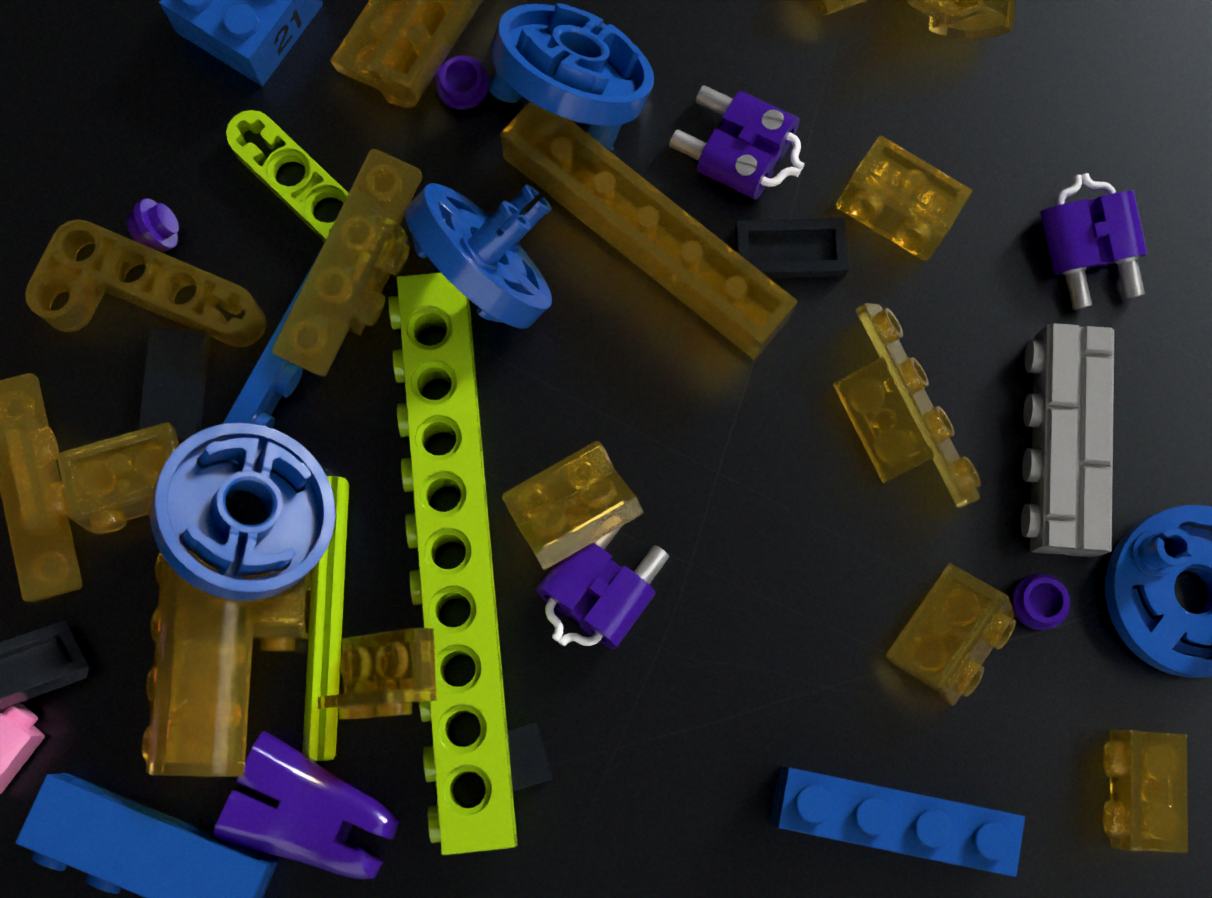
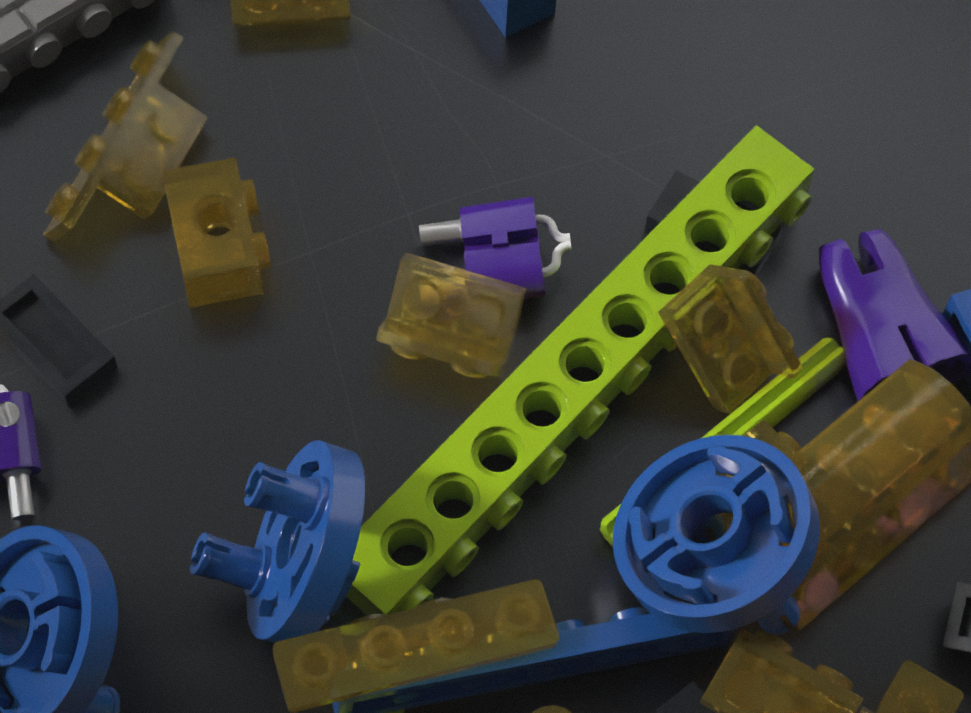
camera: 130 degrees left, 15 degrees down
clear yellow brick [501,101,798,360] -> none
none -> clear yellow brick [162,157,271,308]

